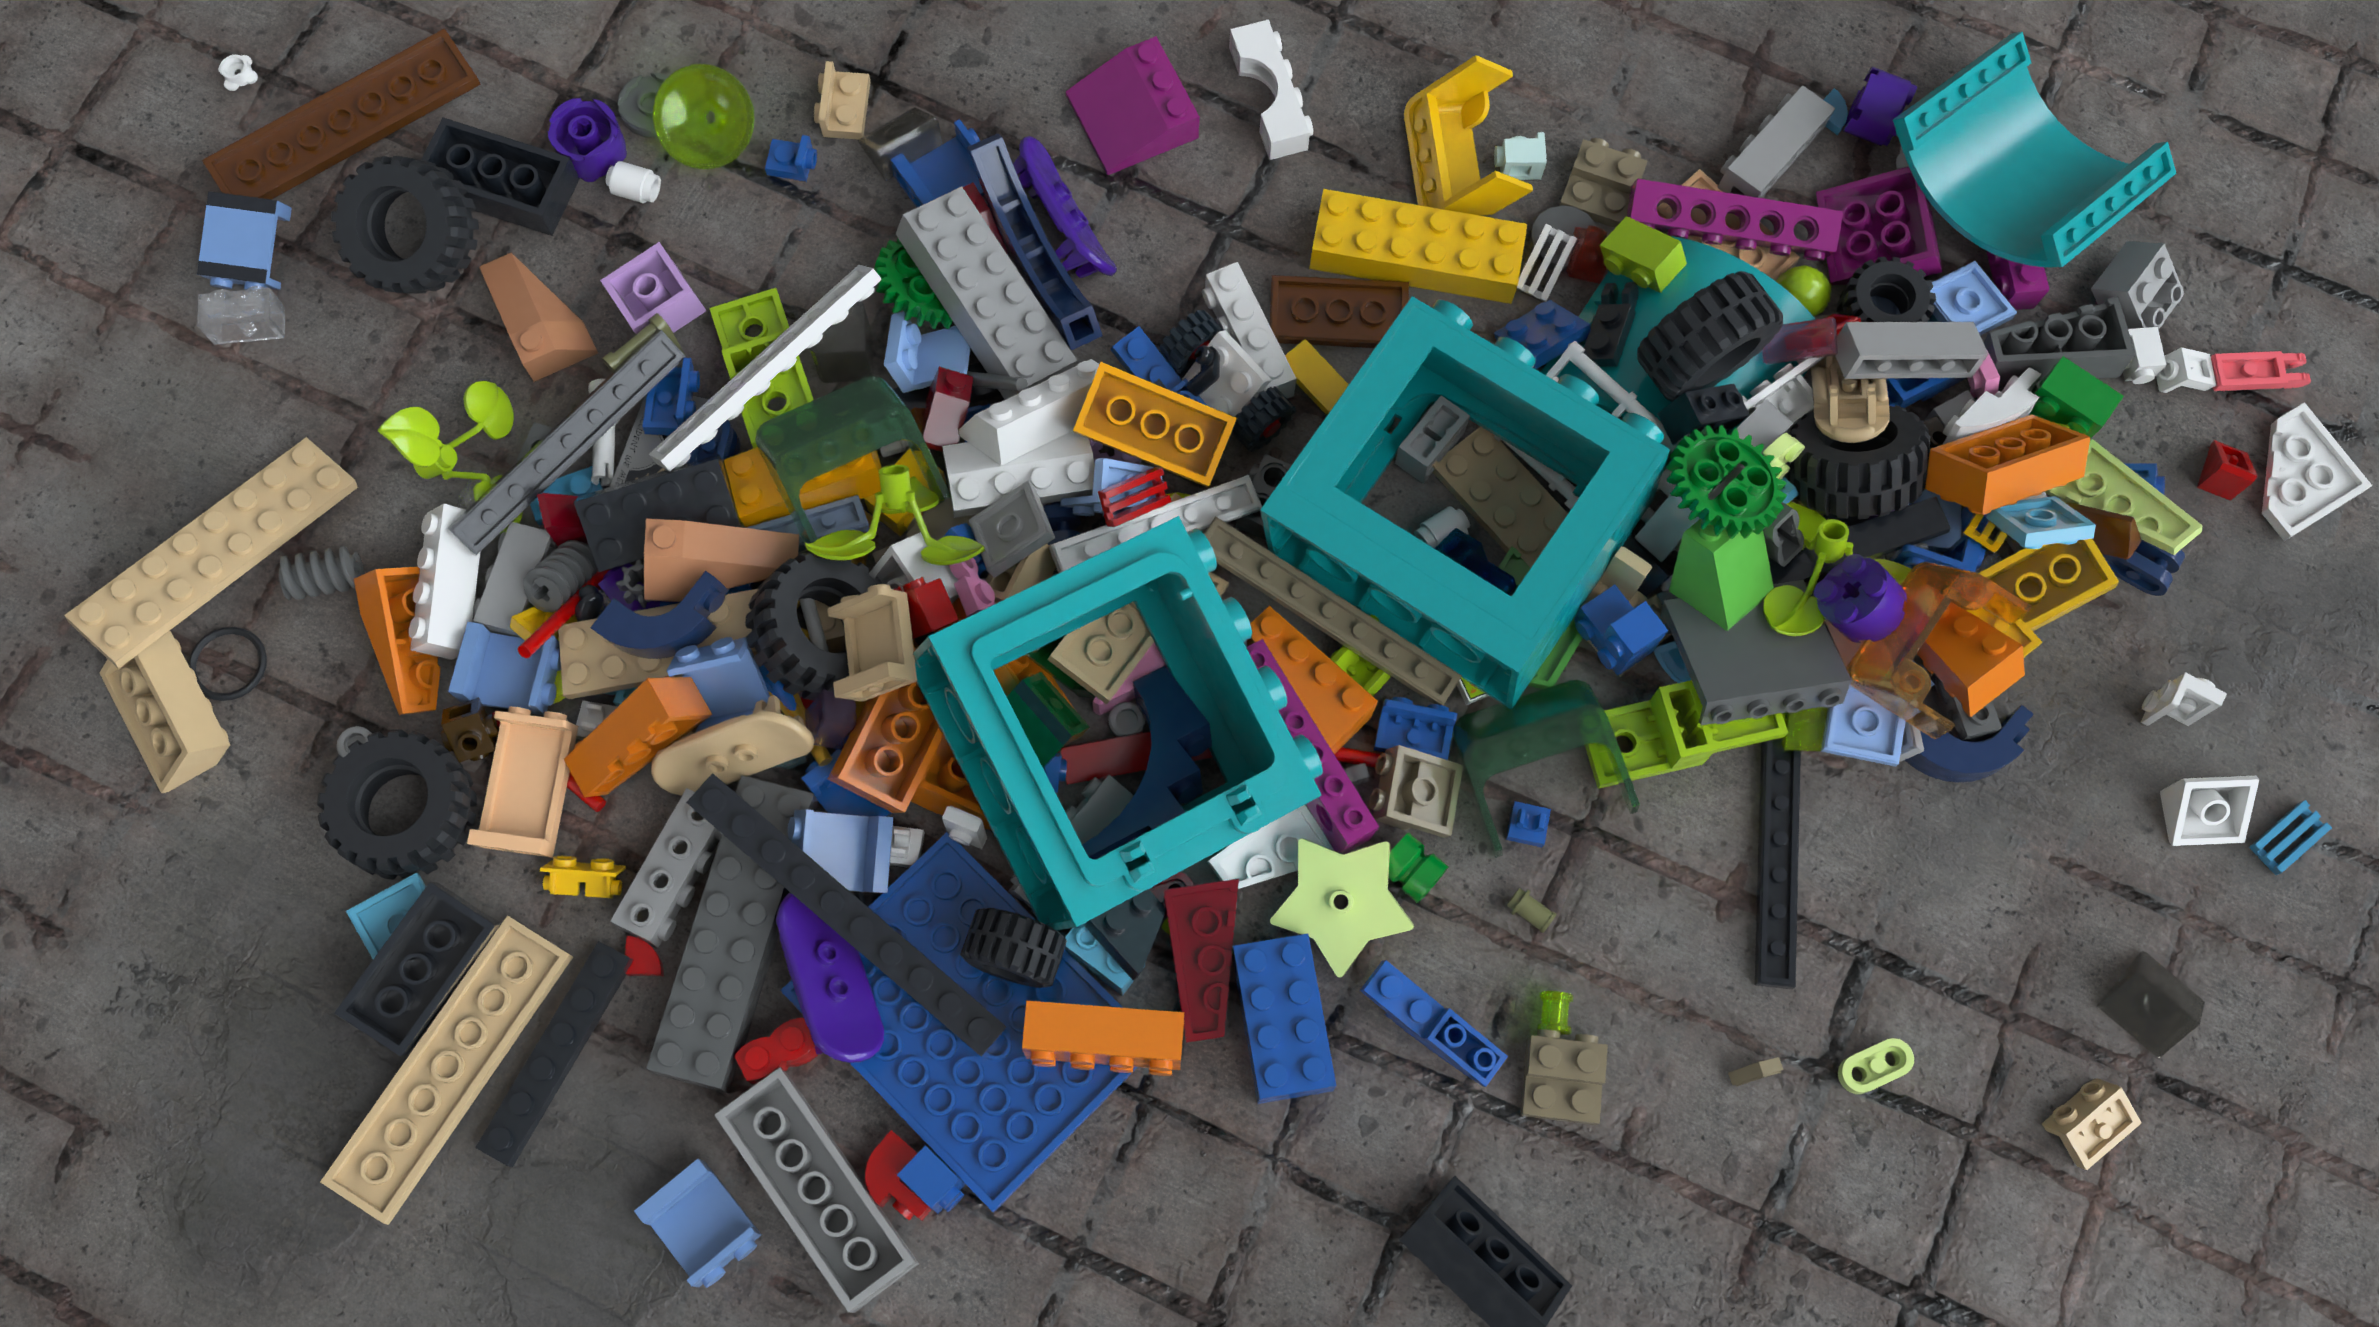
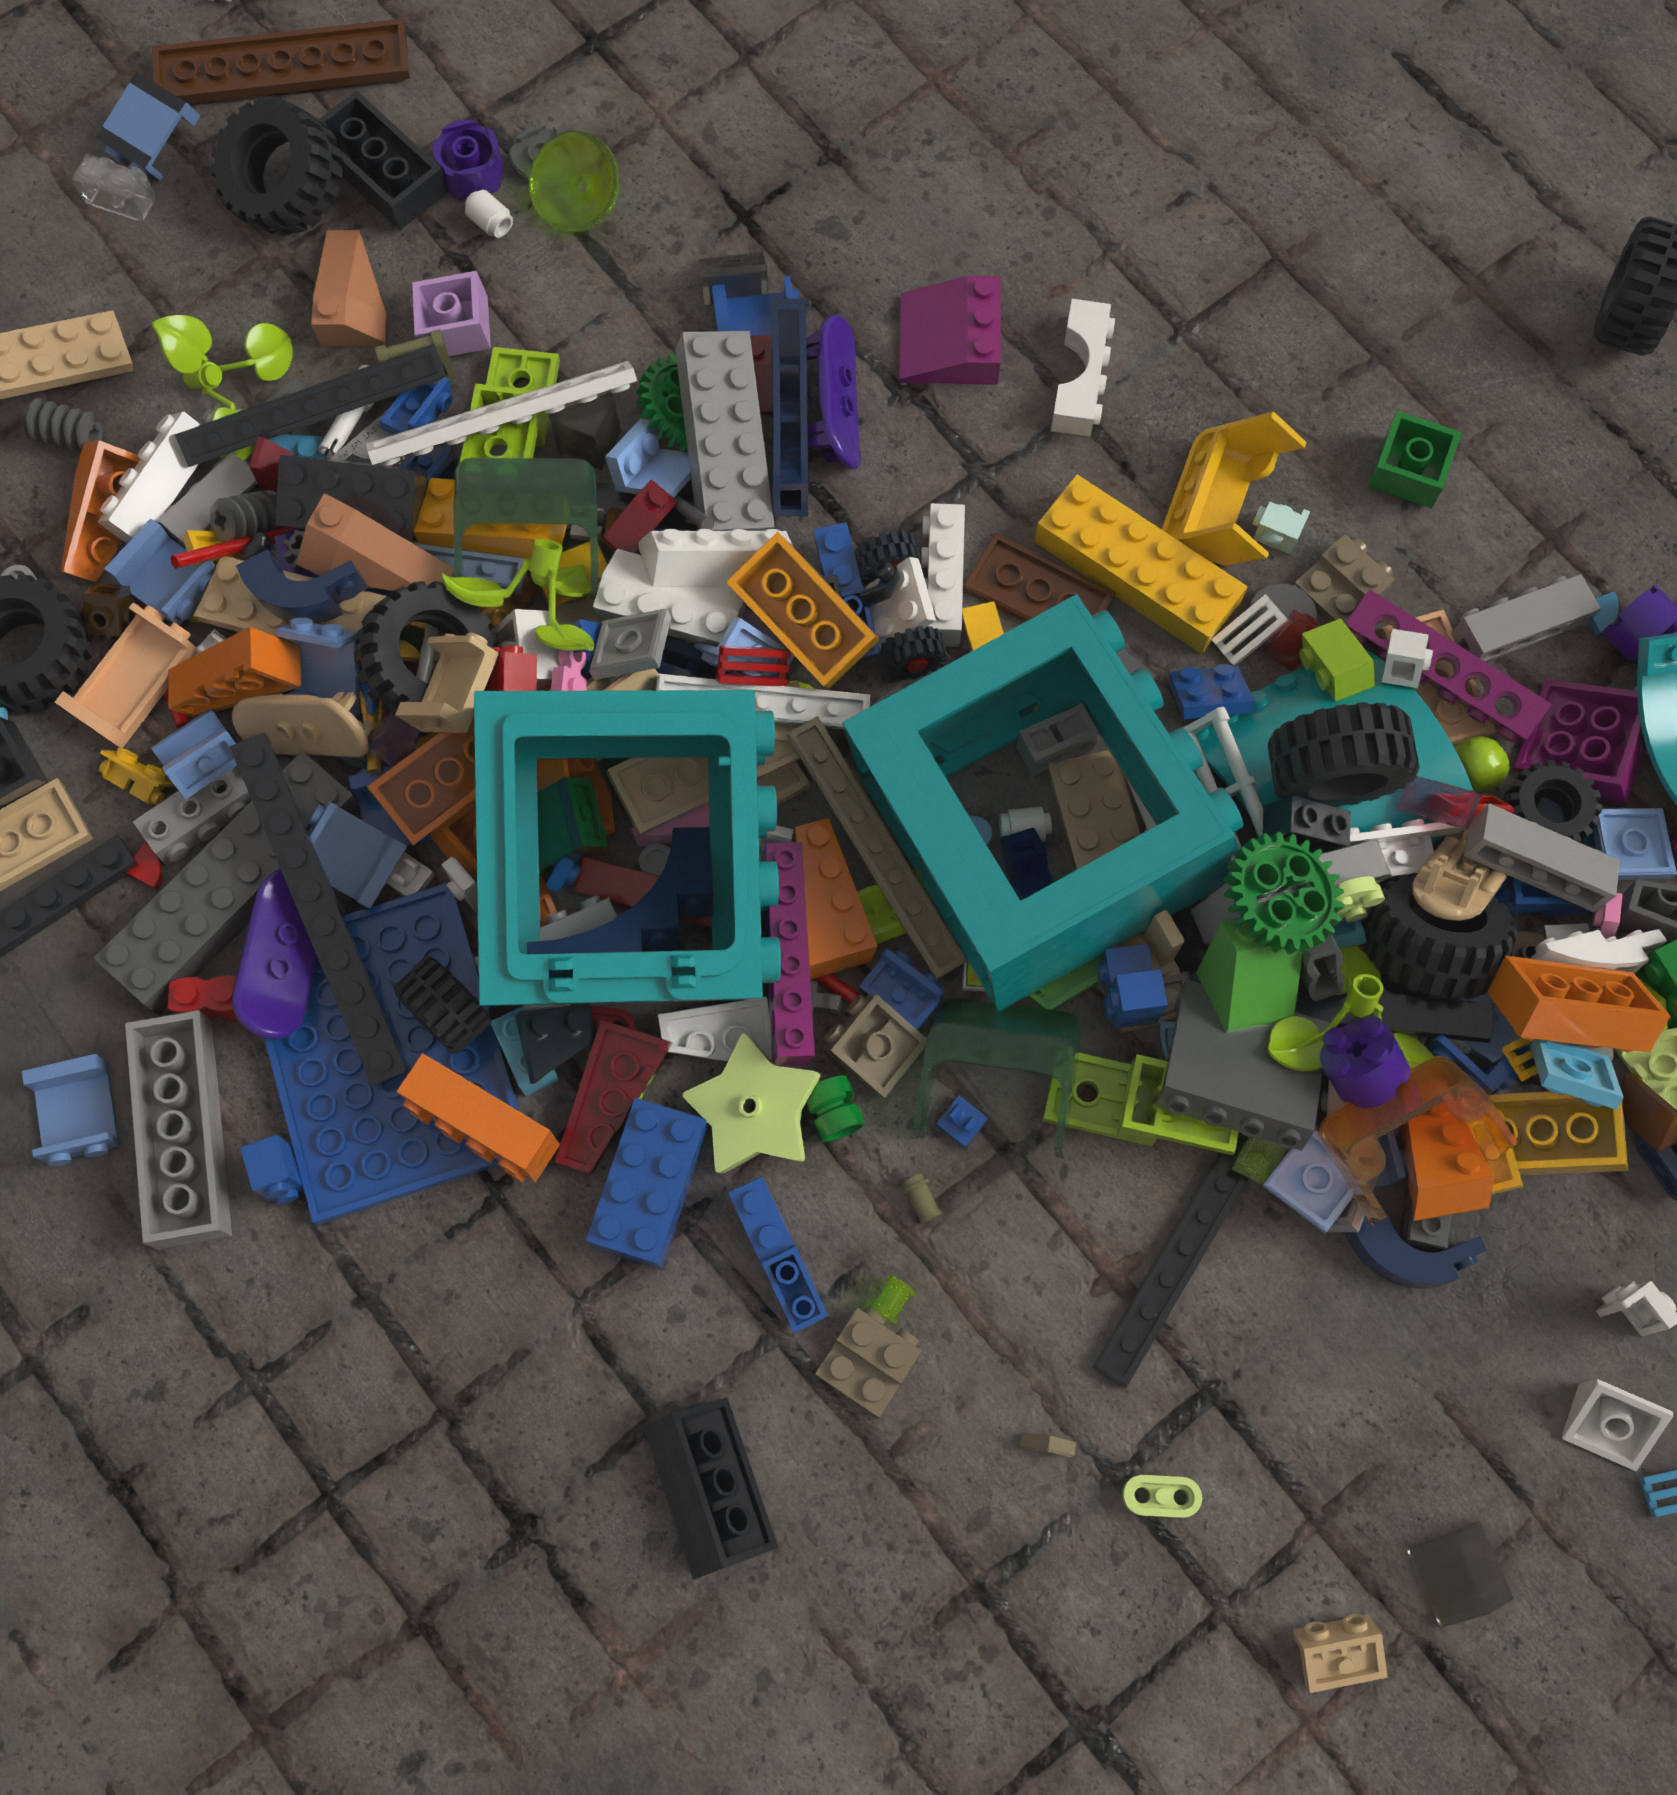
camera: 30 degrees right, 0 degrees up
blue bracket [765,135,817,182] -> none
tan bracket [814,61,870,140] -> none
red brick [865,1130,932,1221] -> none
black hinge [1584,282,1639,367] -> none
none -> medium blue panel [151,708,237,800]
none -> green brick [1367,411,1462,508]
none -> white brick [1382,629,1433,688]

